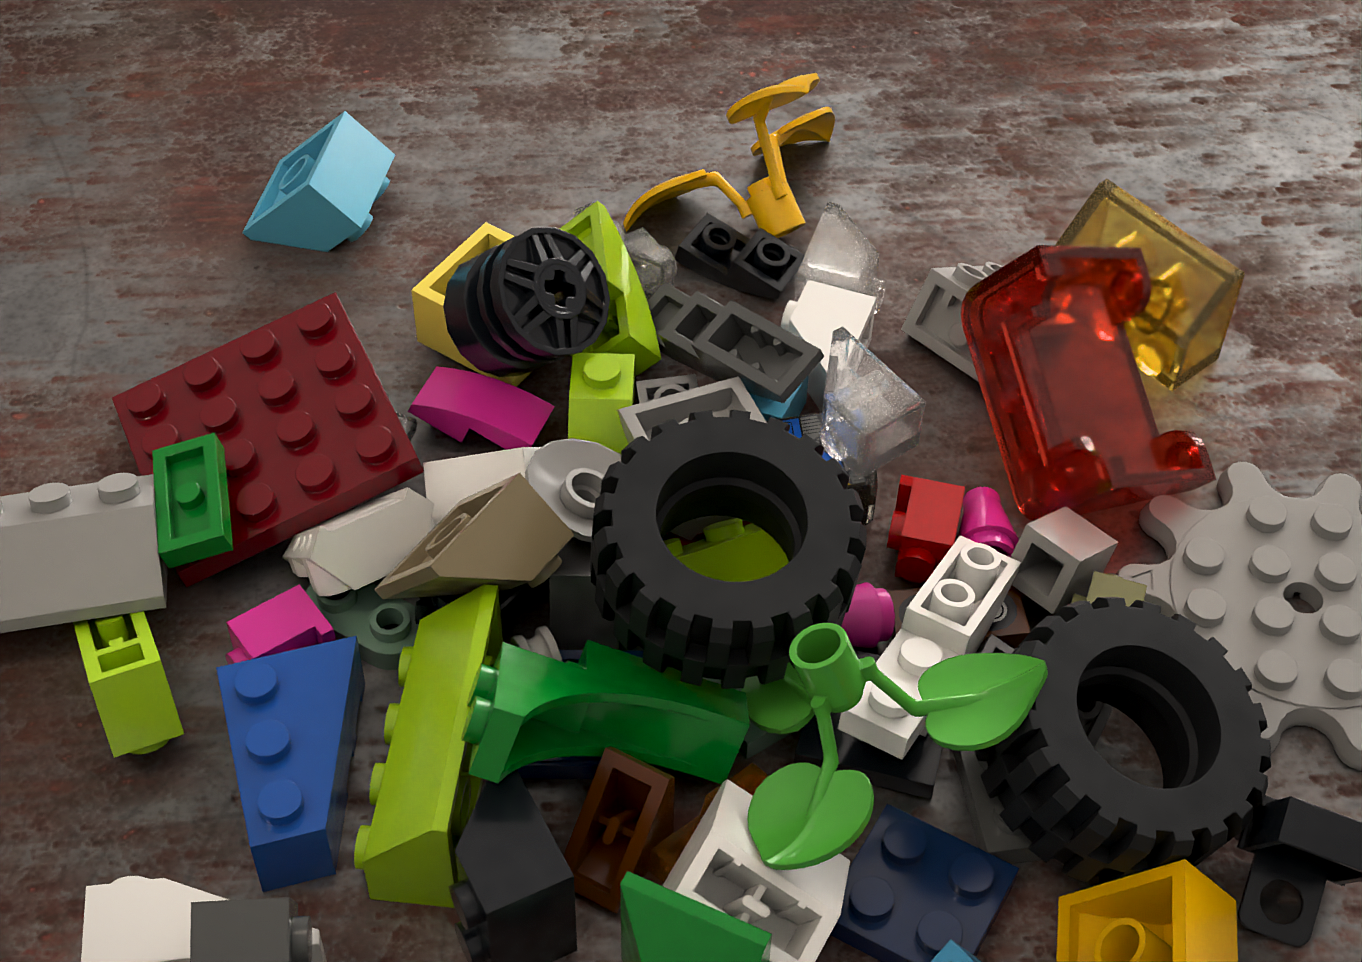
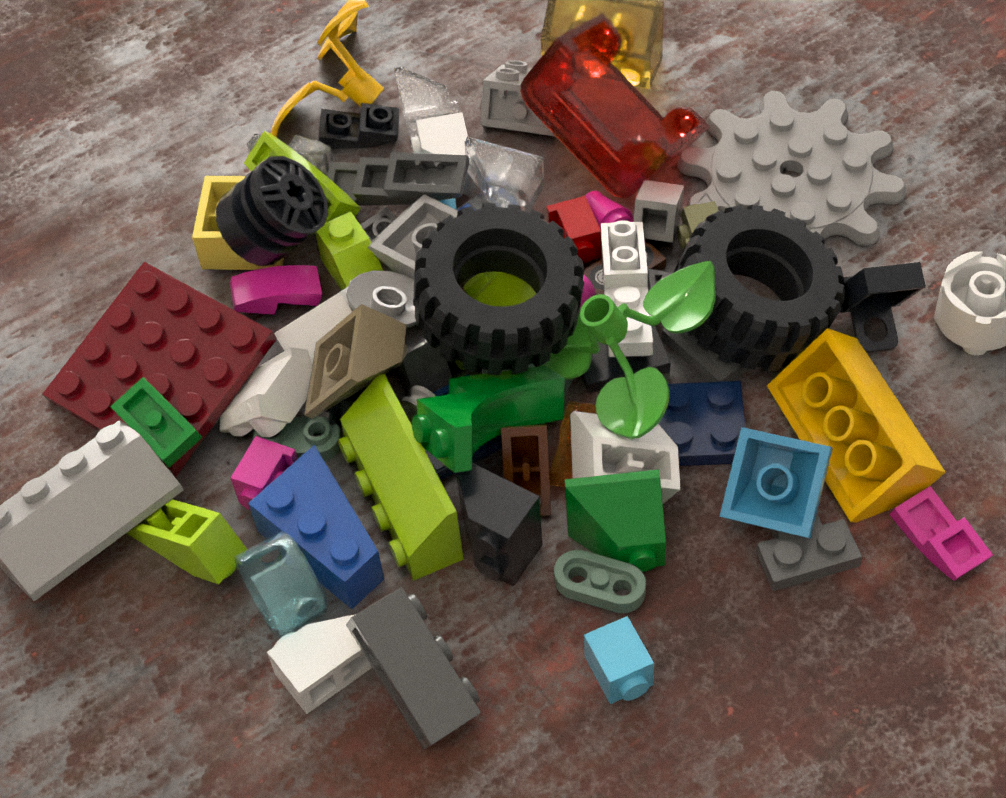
camera: 25 degrees left, 5 degrees up
medium azure slope [242,111,395,252] -> none
none -> clear light blue piece [235,531,328,639]

